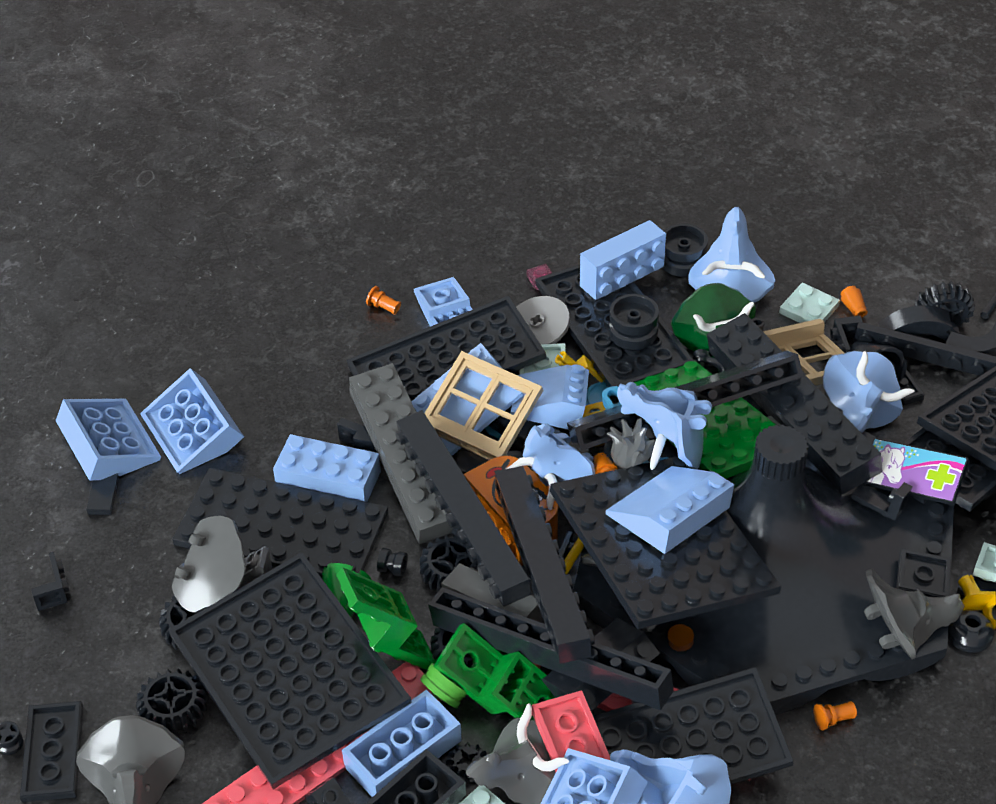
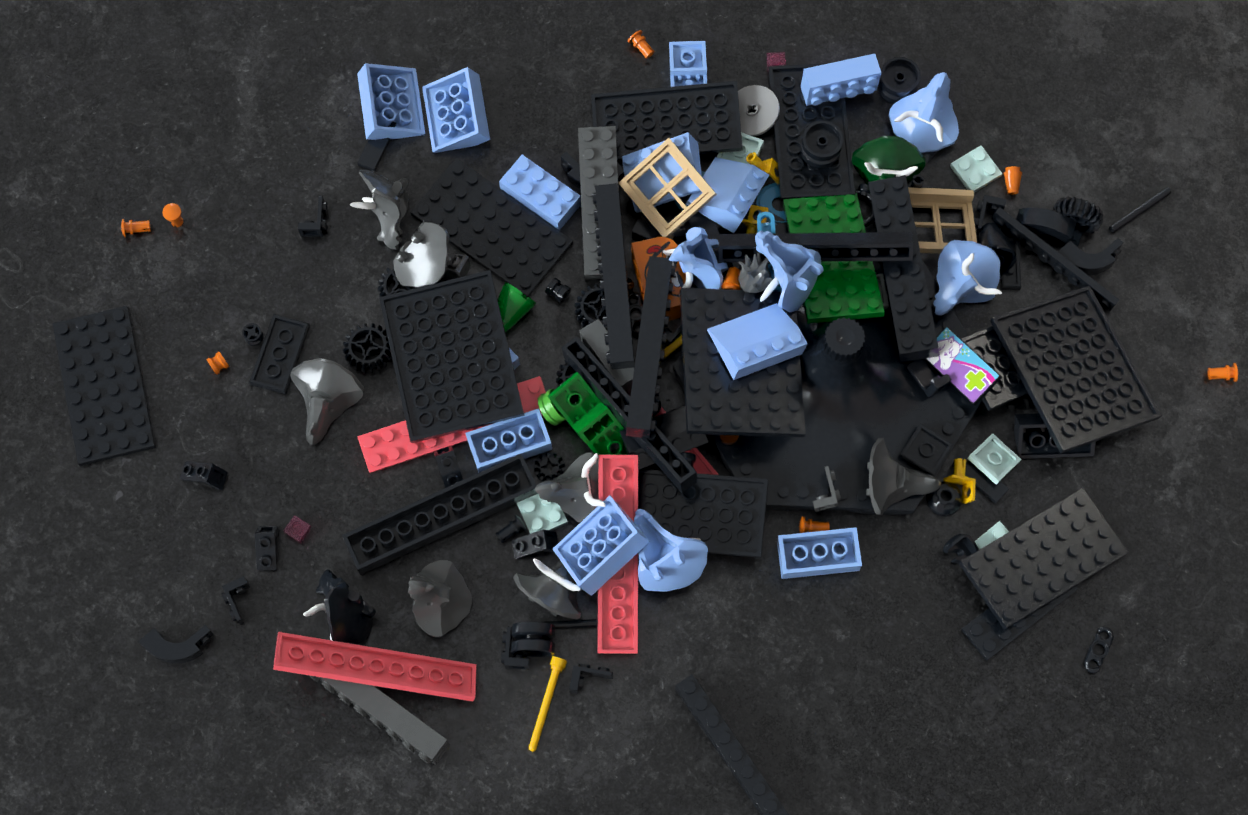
camera: 20 degrees right, 25 degrees up
green bracket [336,567,436,670] -> none
none -> dark grey animal [350,169,409,250]
none -> light blue brick [777,527,862,579]
none -> dark grey bracket [813,466,841,512]

